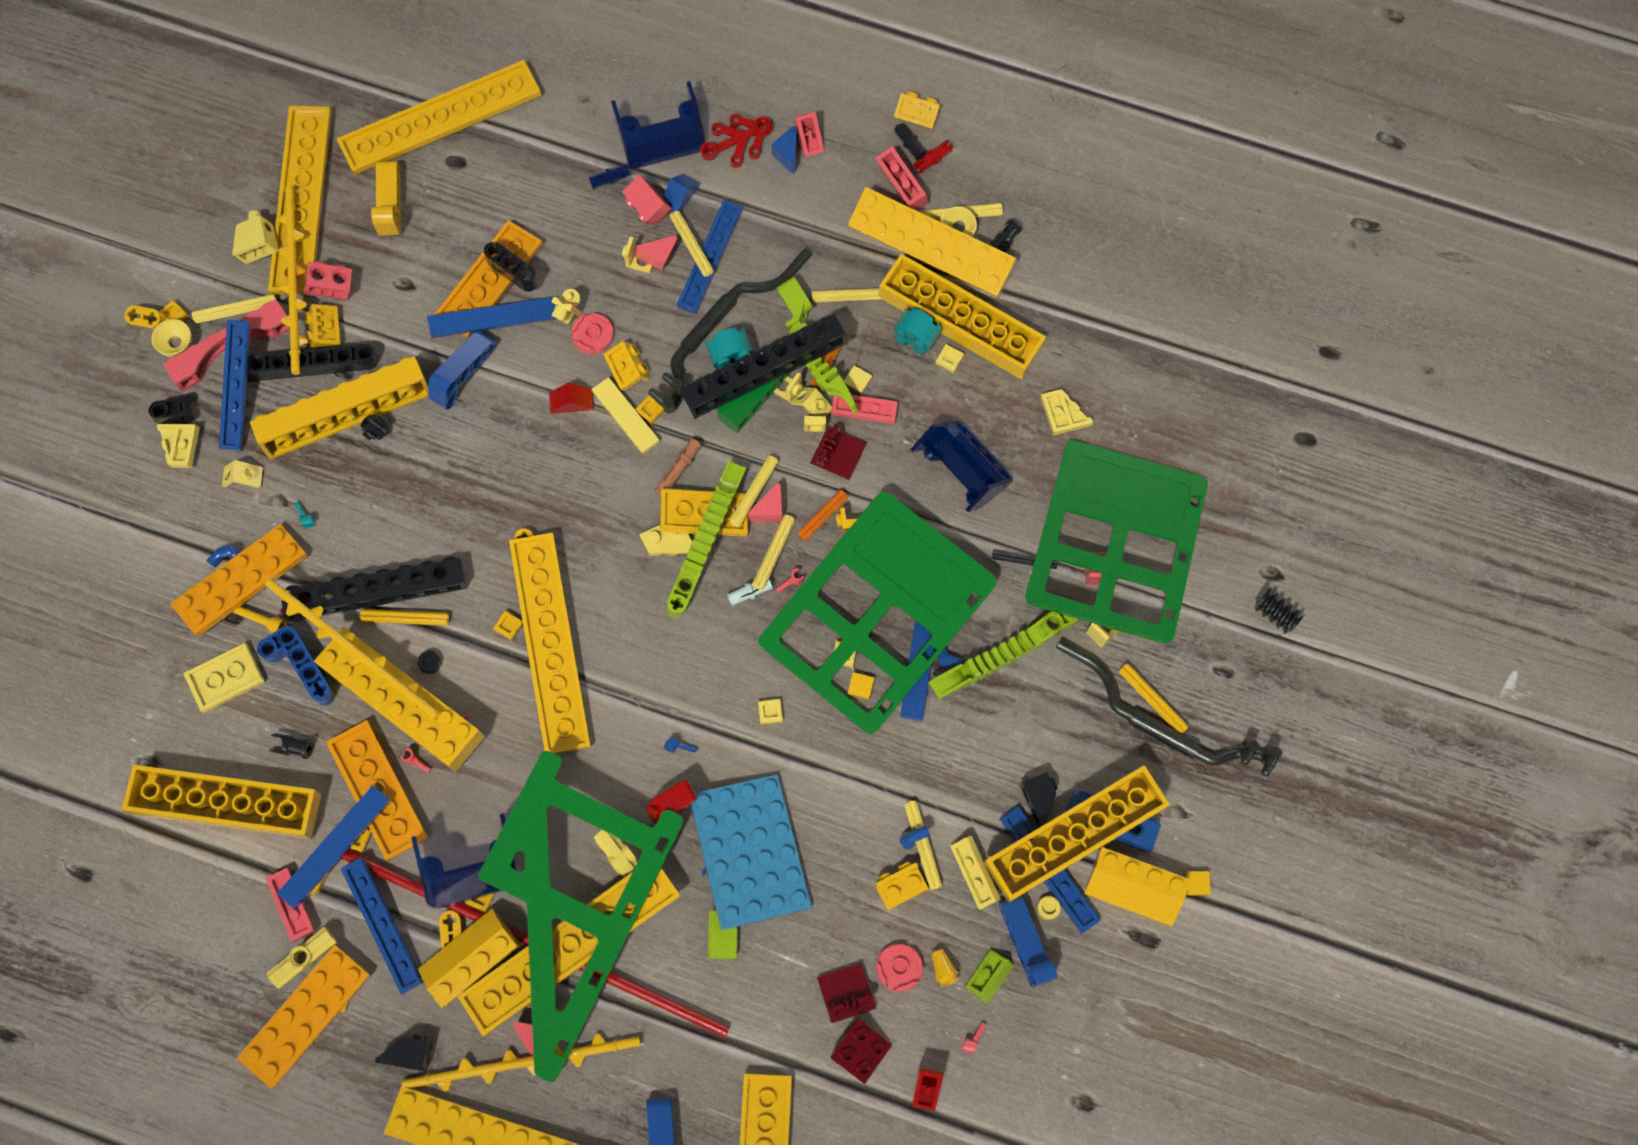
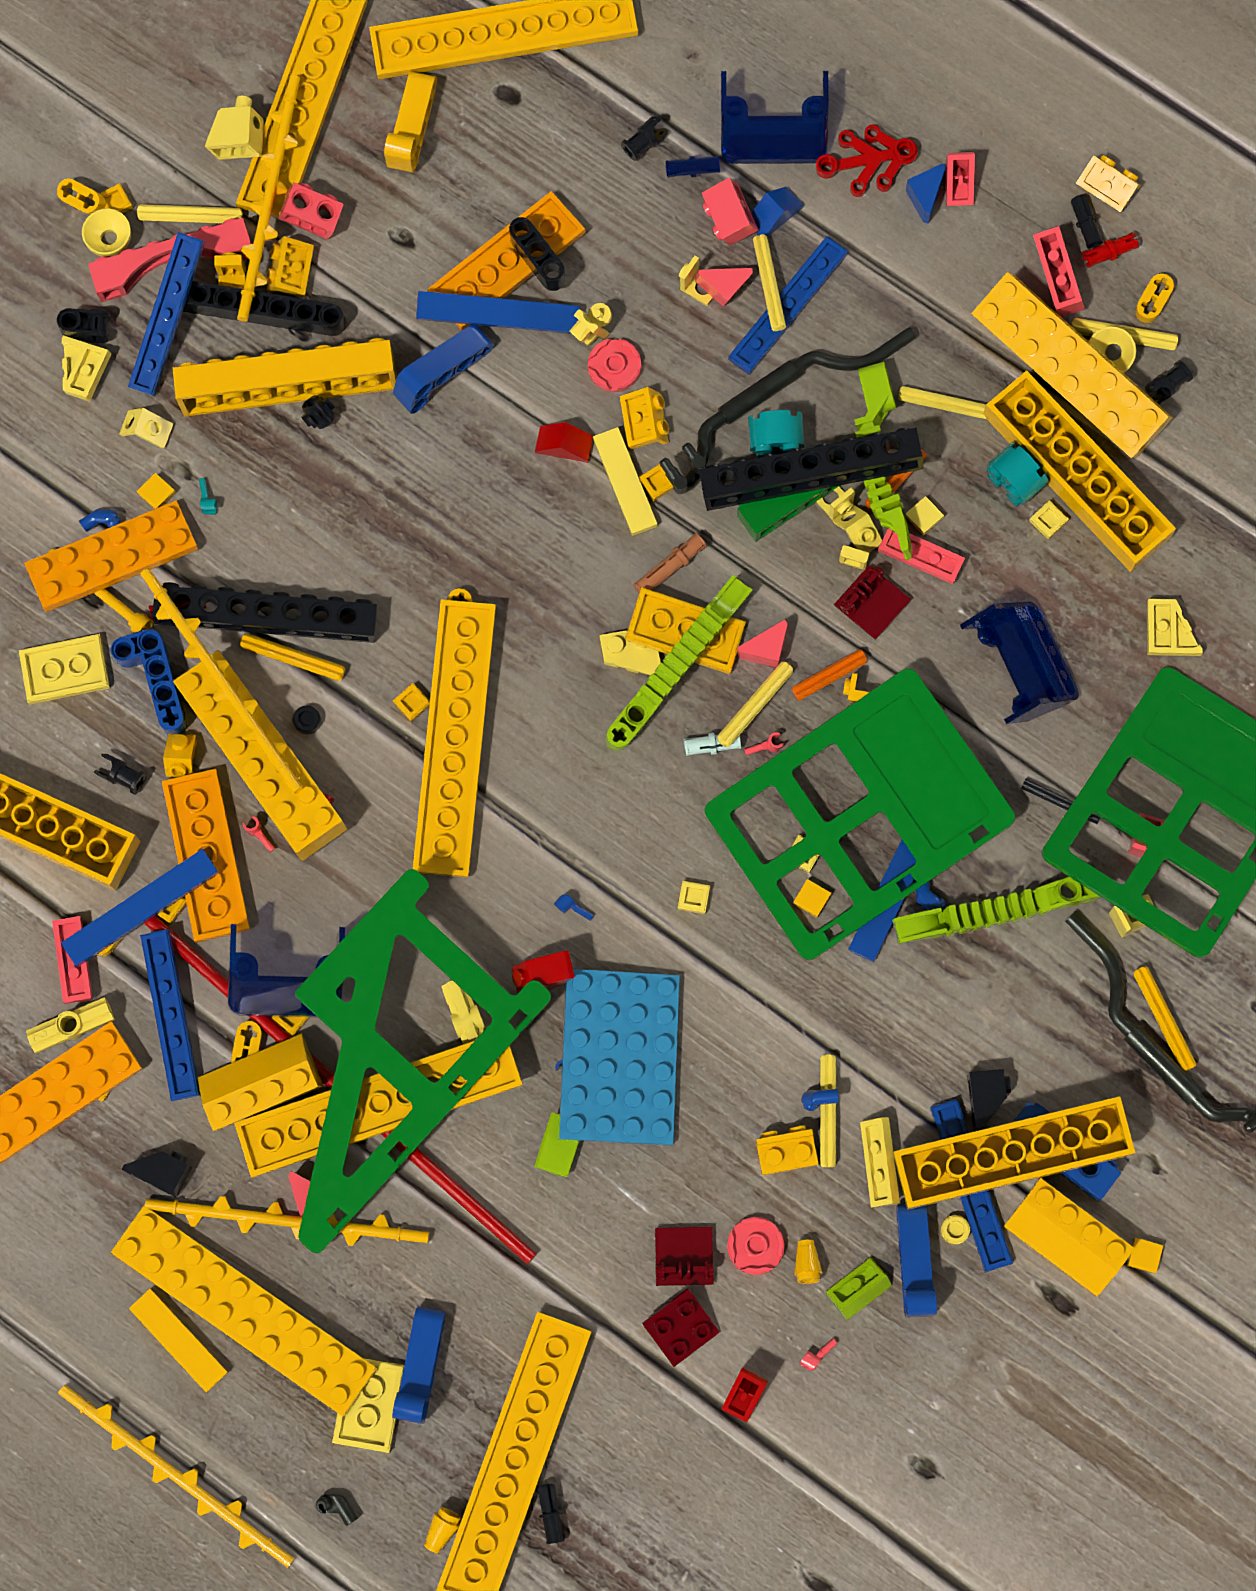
camera: 25 degrees right, 5 degrees up
light yellow axle [729,455,778,528] -> none
none -> yellow tile [136,473,176,509]
none -> yellow bracket [163,734,197,777]
none -> yellow bracket [214,252,246,289]
none -> black piece [621,115,668,161]
none -> yellow beam [1135,274,1174,323]

